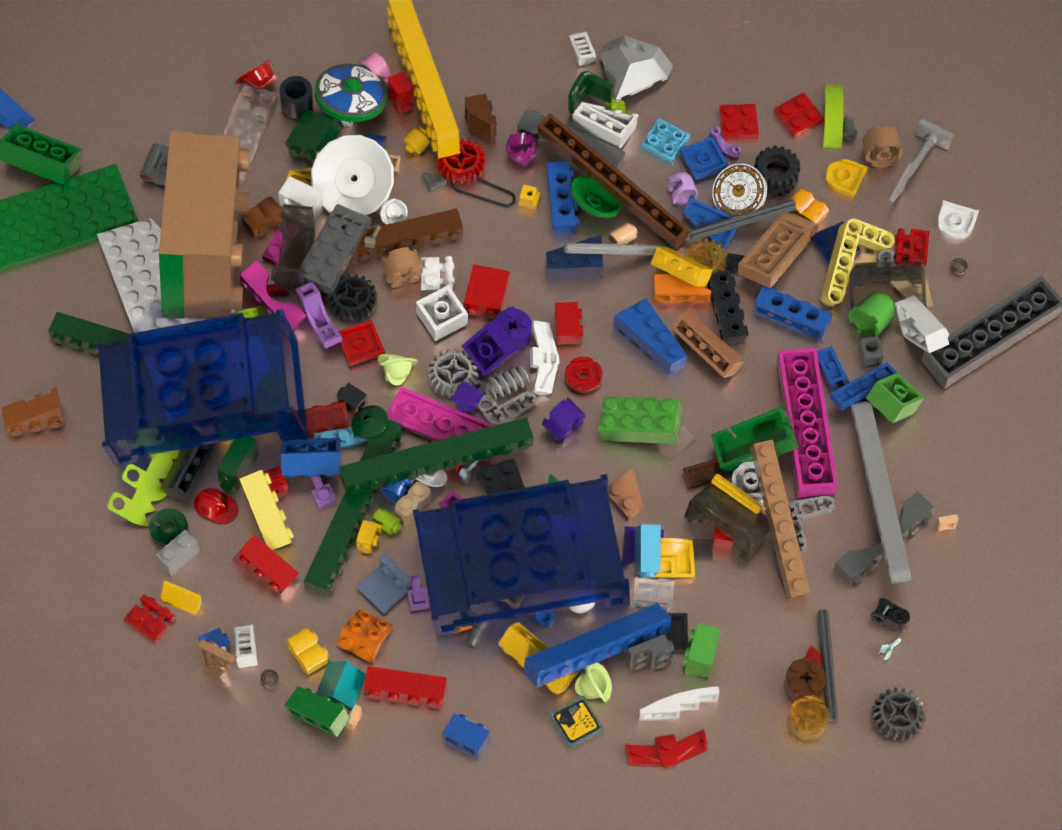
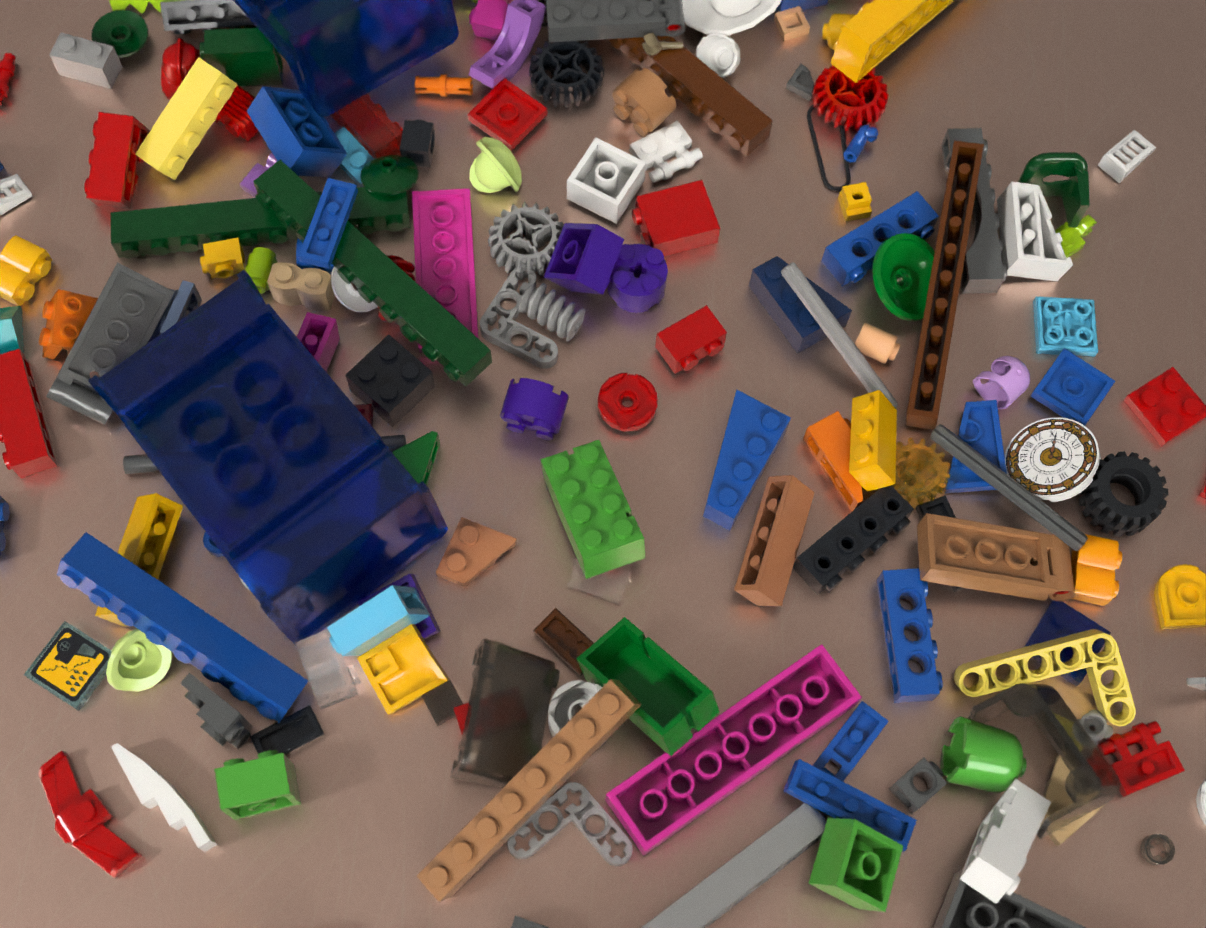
camera: 60 degrees right, 5 degrees up
yellow slope [161,581,202,615] -> none
dark purple brick [451,381,484,413] -> none
light aqua hand [458,460,478,483] -> none
reddish brown slope [464,93,497,144] -> none
magenta hair [506,132,537,165] -> none
white plate [530,320,559,396] -> none
light grey wedge [599,36,673,102] -> none
medium lavender arm [709,125,741,158] -> none
yellow axle [711,474,763,514] -> none
none -> dark grey hinge [46,262,174,425]
none -> blue plate [299,178,358,269]
none -> orange pin [415,74,473,97]
none -> blue arm [843,124,878,163]

